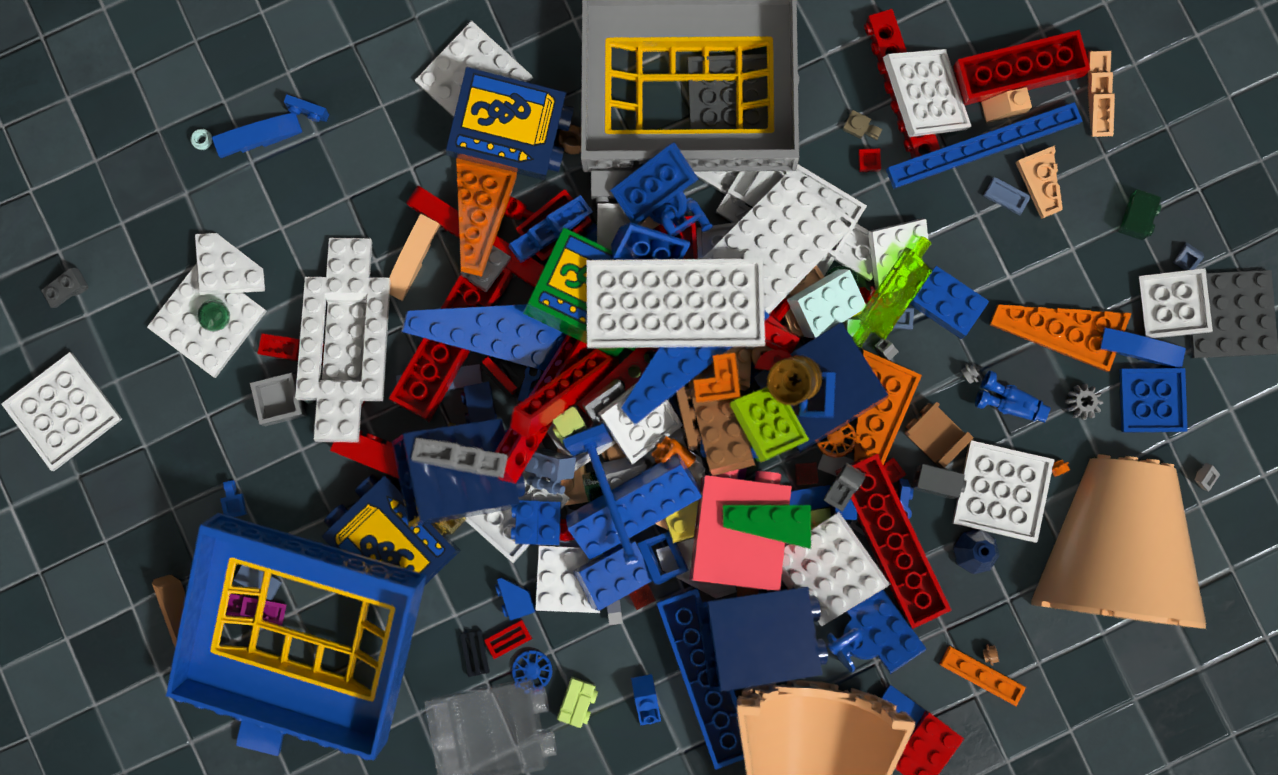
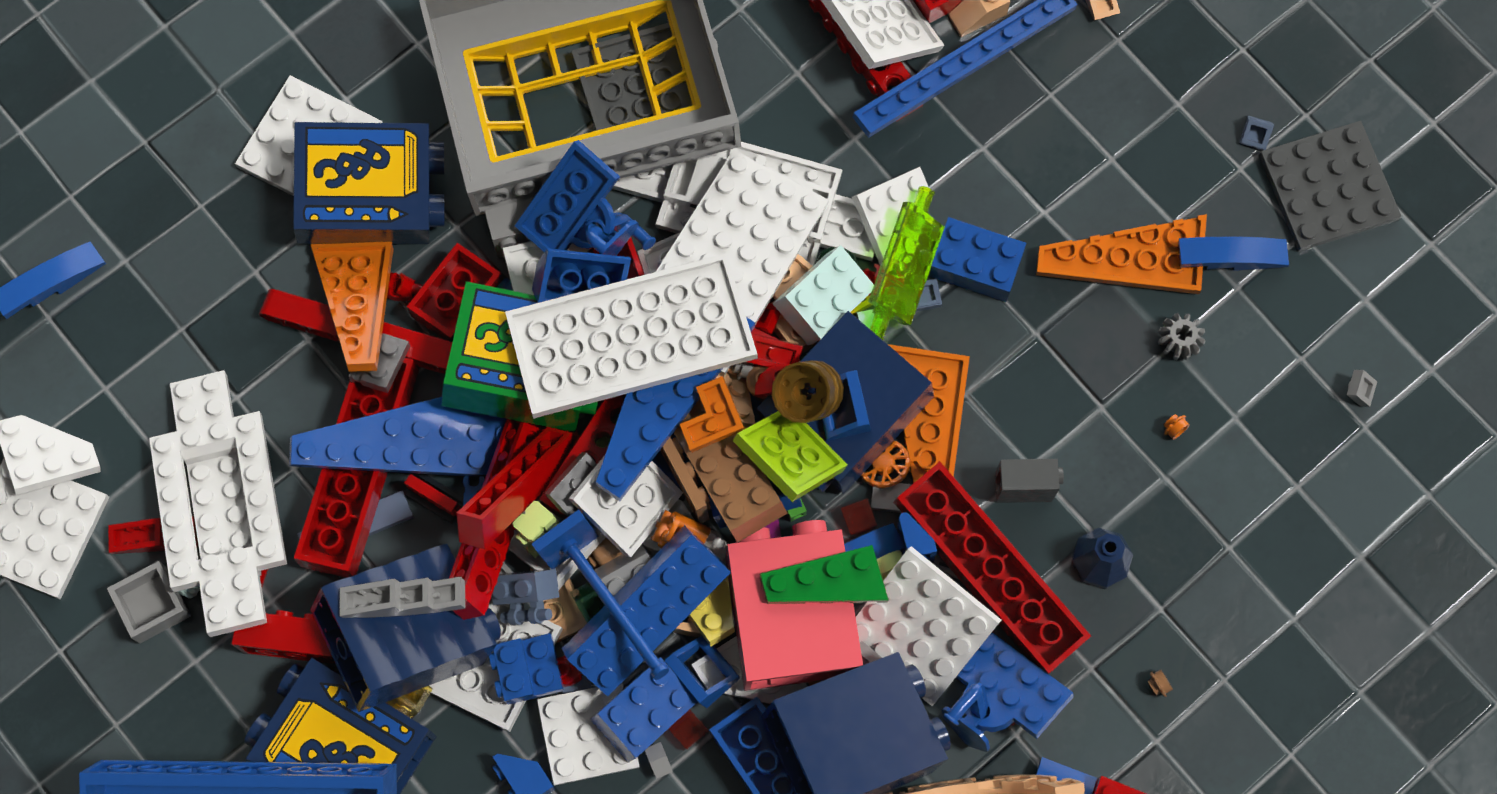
camera: 15 degrees left, 10 degrees down
clear green hair [197,299,230,332] -> none
blue plate [220,480,247,517] -> none
blue plate [284,95,329,122] -> none
light nougat slope [389,214,440,301] -> none
dark blue brick [461,382,497,424] -> none
blue slope [508,195,593,263] -> none
medium nougat hair [557,125,581,154] -> none
dark grey plate [823,463,865,512] -> none
dark tan plate [843,110,882,140] -> none
red plate [858,149,881,172] -> none
light grey piece [875,337,899,361] -> none
red tile [883,457,906,483] -> none
blue plate [897,479,913,519] -> none
medium nougat panel [904,402,974,469] -> none
orange tile [939,646,1026,707] -> none
white plate [952,440,1054,543] -> none
light grey plate [961,364,980,384] -> none
blue piece [975,370,1051,423] -> none
sand blue tile [983,177,1031,216] -> none
light nougat wing [1015,146,1063,219] -> none
light nougat cone [1031,454,1206,629] -> none
clear green brick [1119,189,1162,240] -> none
blue plate [1119,368,1188,433] -> none
white plate [1139,268,1213,339] -> none

